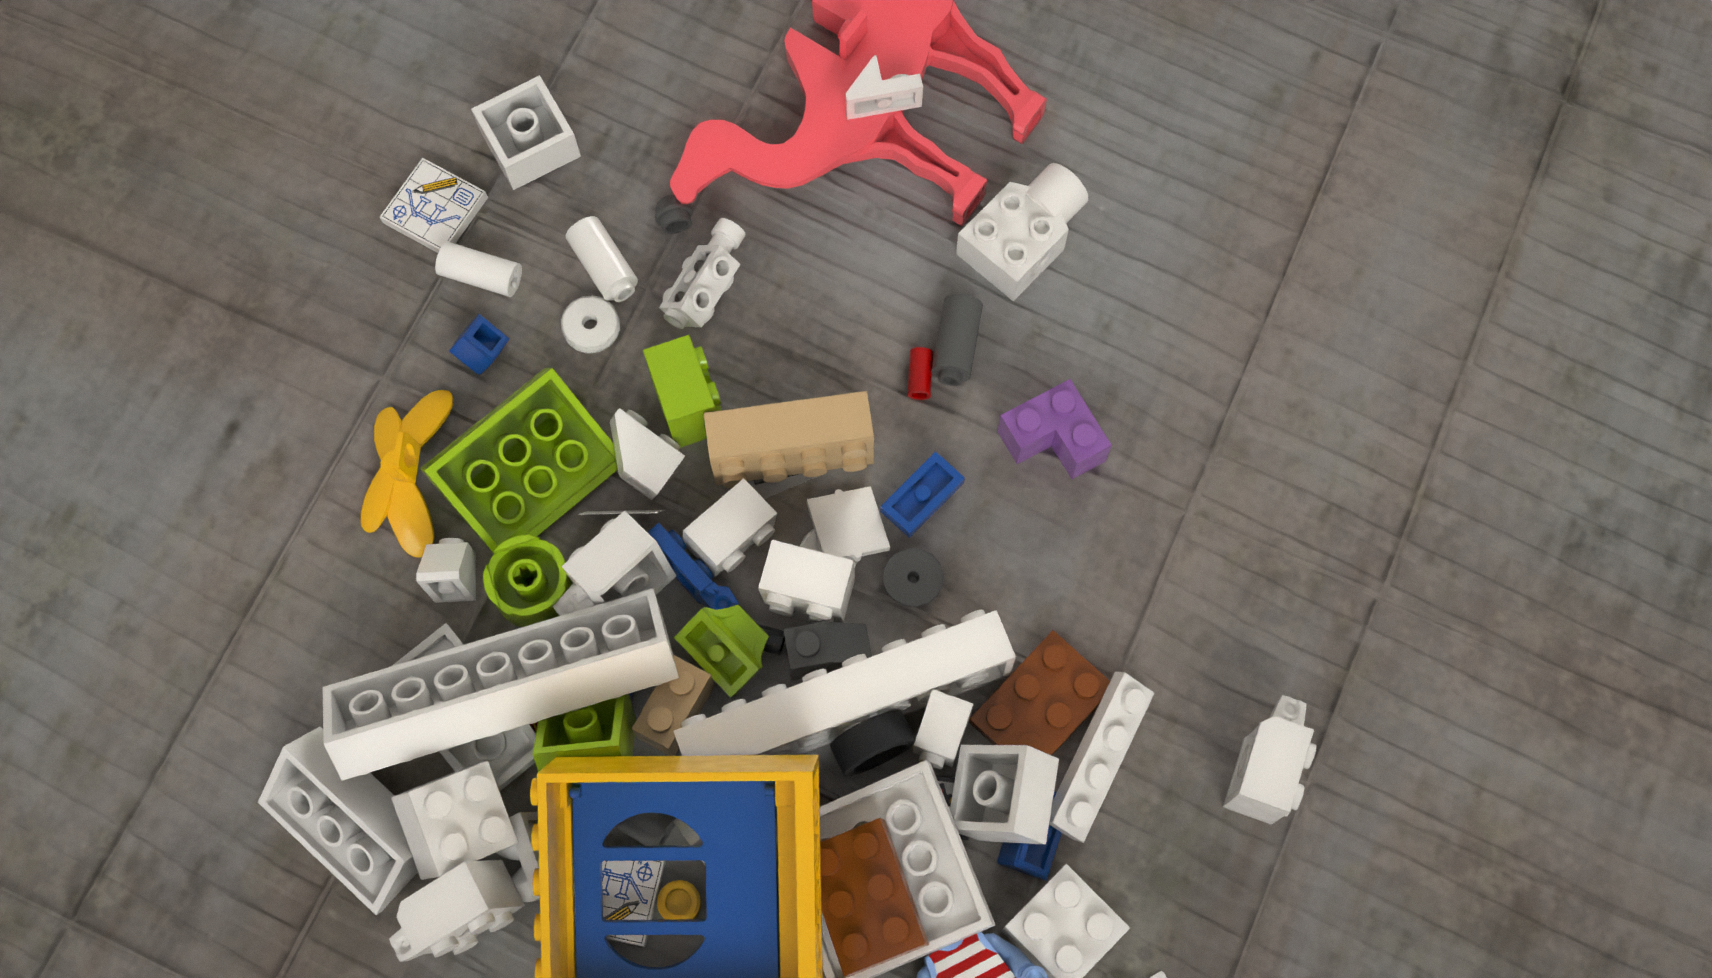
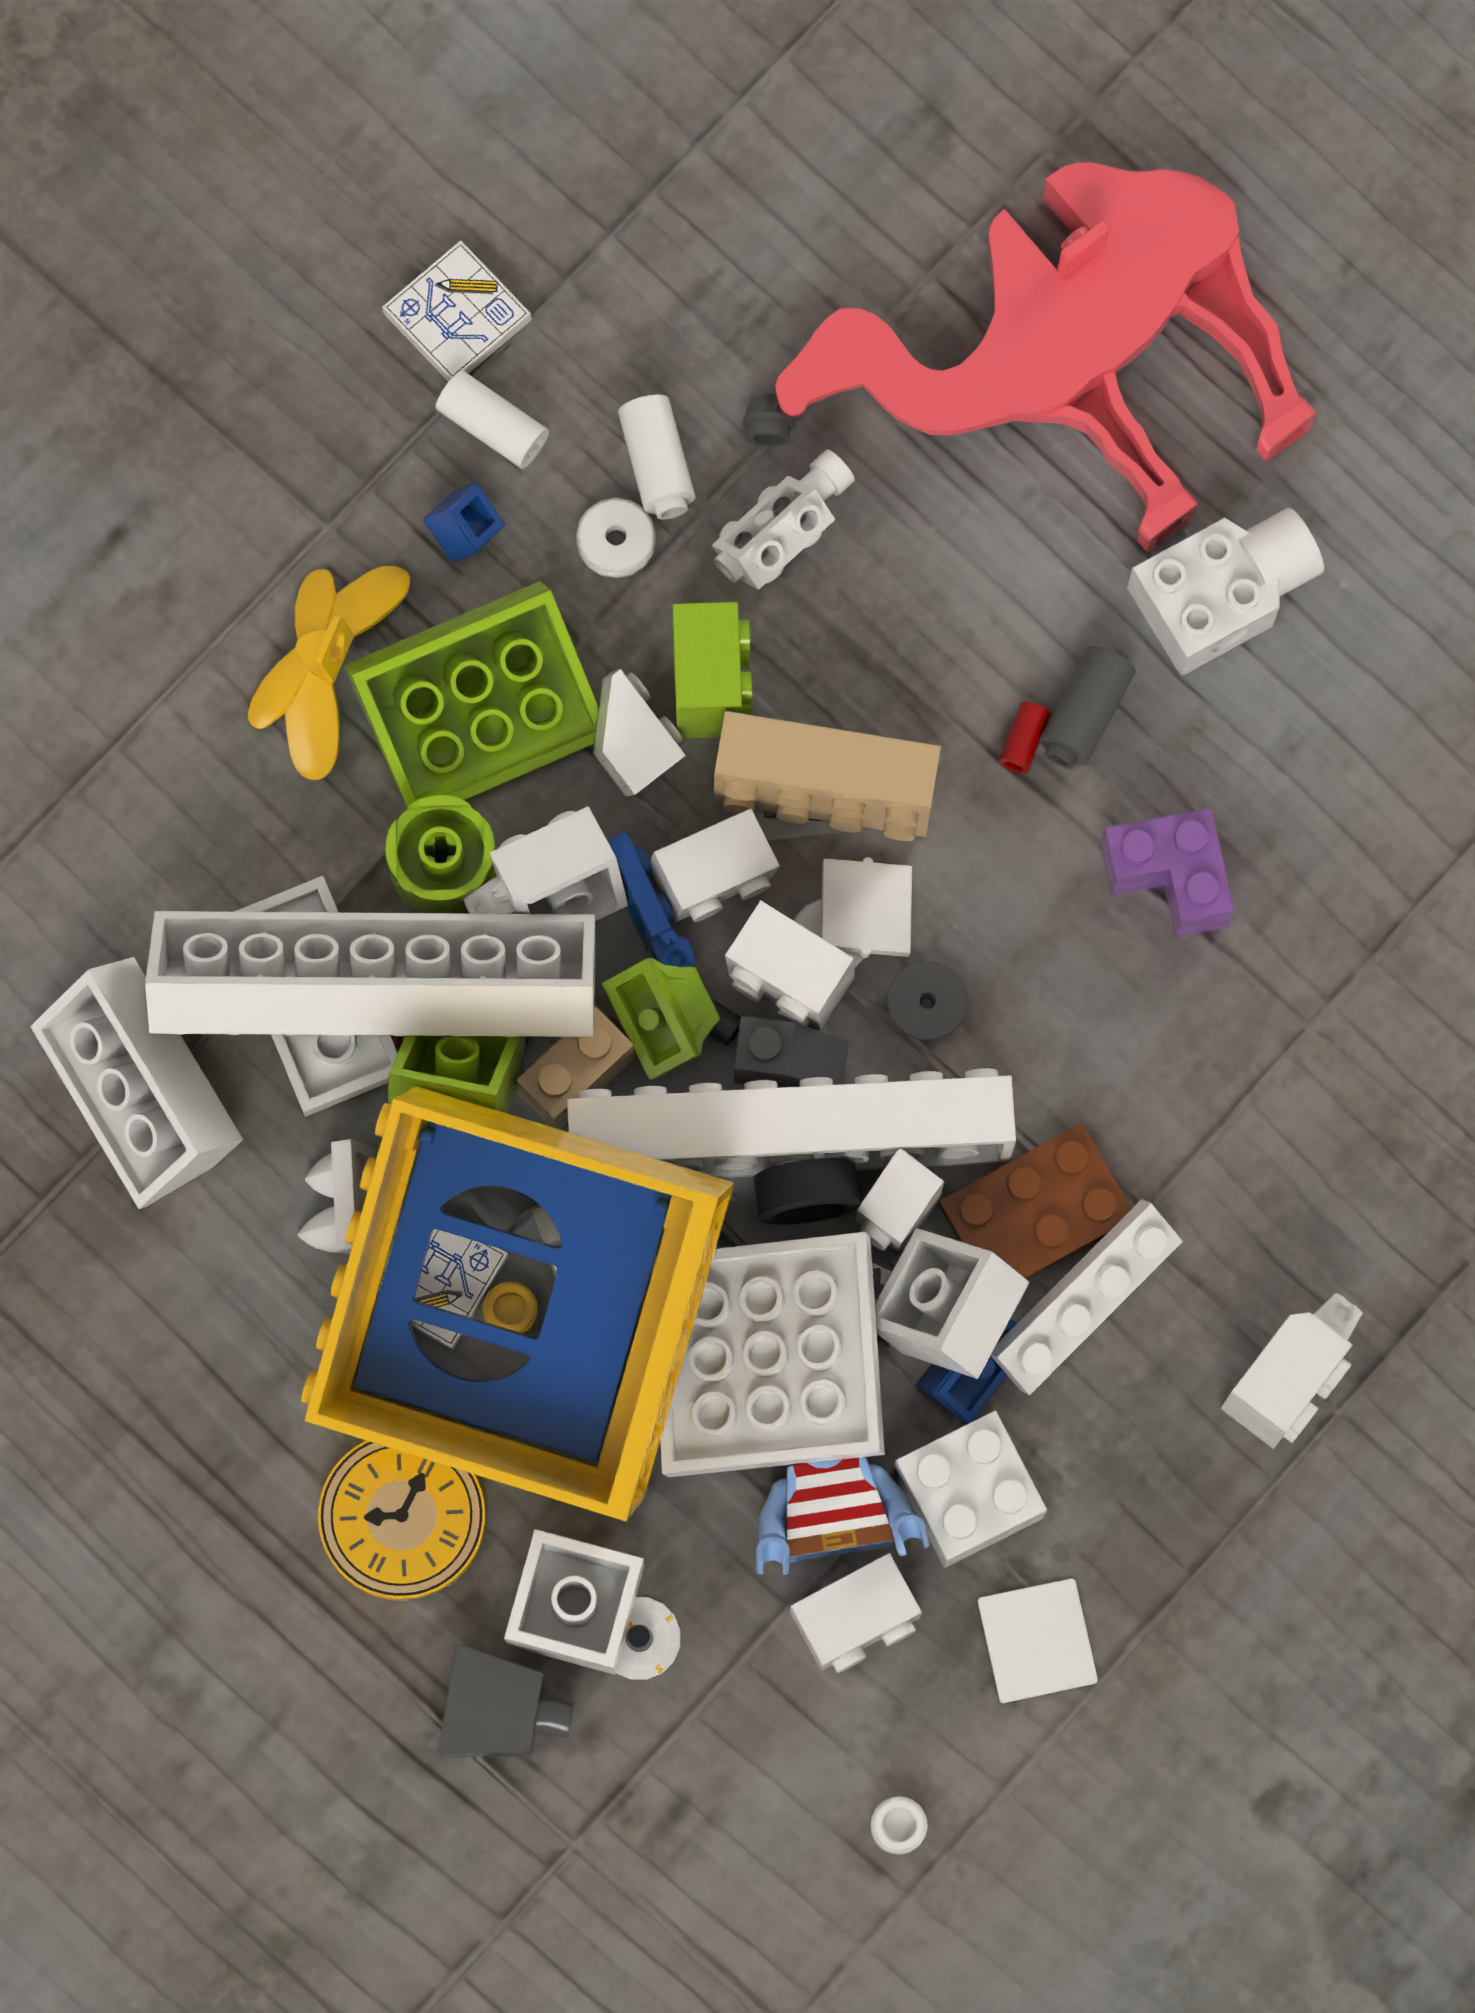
camera: 15 degrees right, 5 degrees up
white hinge [389,860,525,962] -> none
white brick [391,761,518,880] -> none
white slope [416,538,476,603] -> none
white brick [471,75,581,190] -> none
white sticker [578,510,664,515] -> none
dark orange plate [820,818,929,977] -> none
white slope [845,55,923,120] -> none
blue plate [880,451,965,538] -> none

